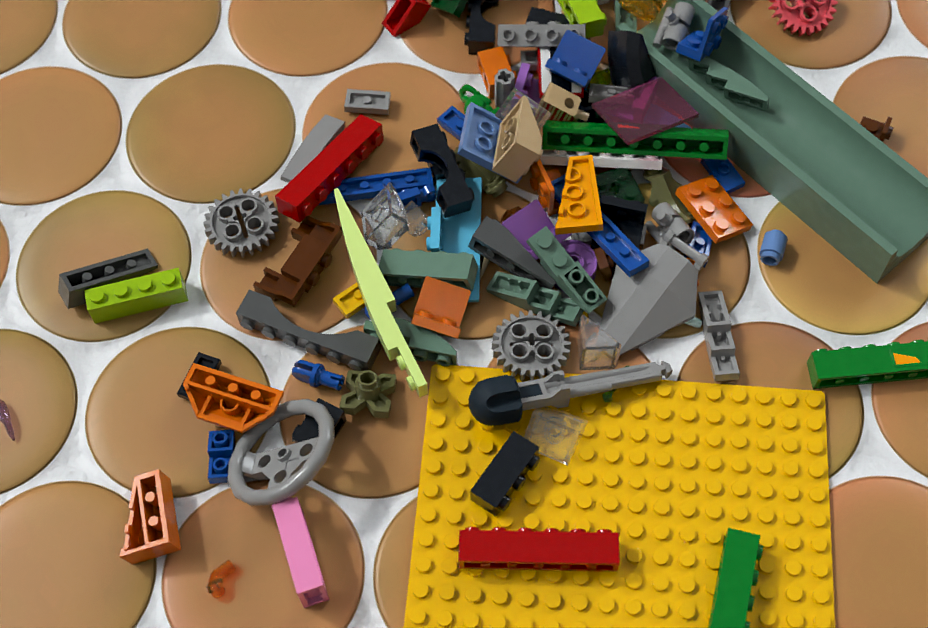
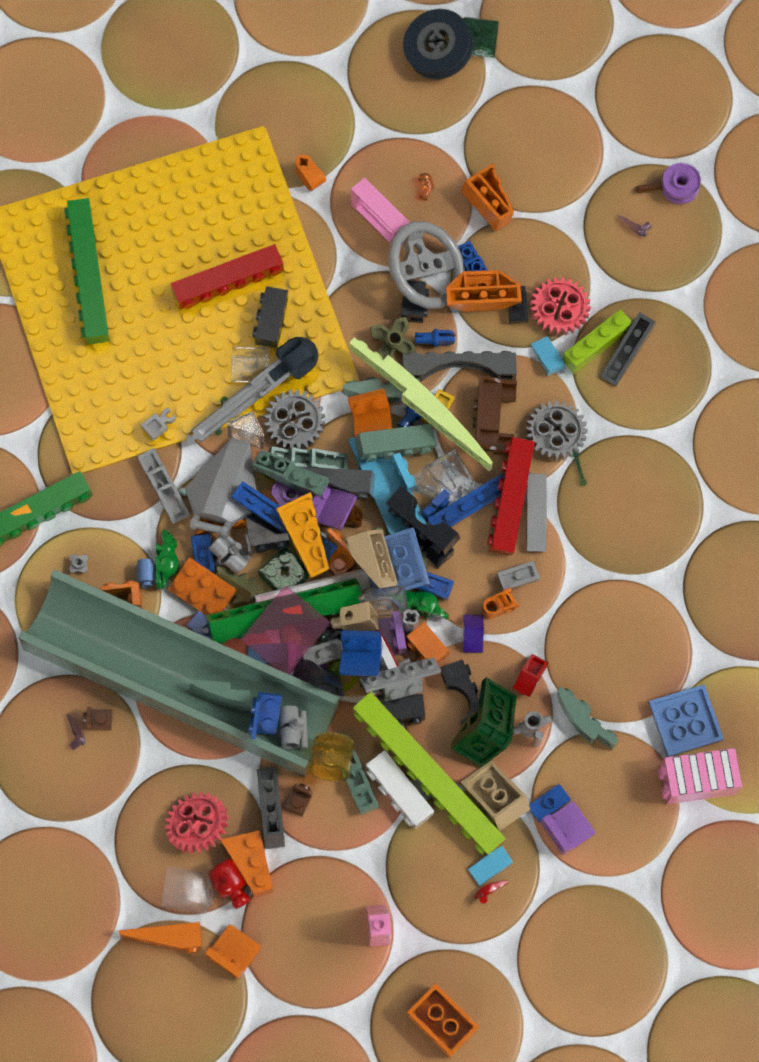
camera: 150 degrees right, 10 degrees up
none -> bar [67,713,85,750]
none -> light grey plate [69,554,89,573]
none -> orange bracket [99,581,143,609]
none -> light grey plate [141,408,176,441]
none -> green animal [156,529,179,590]
none -> dark purple slope [463,615,484,653]
none -> orange piece [481,588,520,619]
none -> coral gear [530,277,591,336]
none -> medium azure slope [531,336,565,376]
none -> clear green hinge [573,451,587,486]

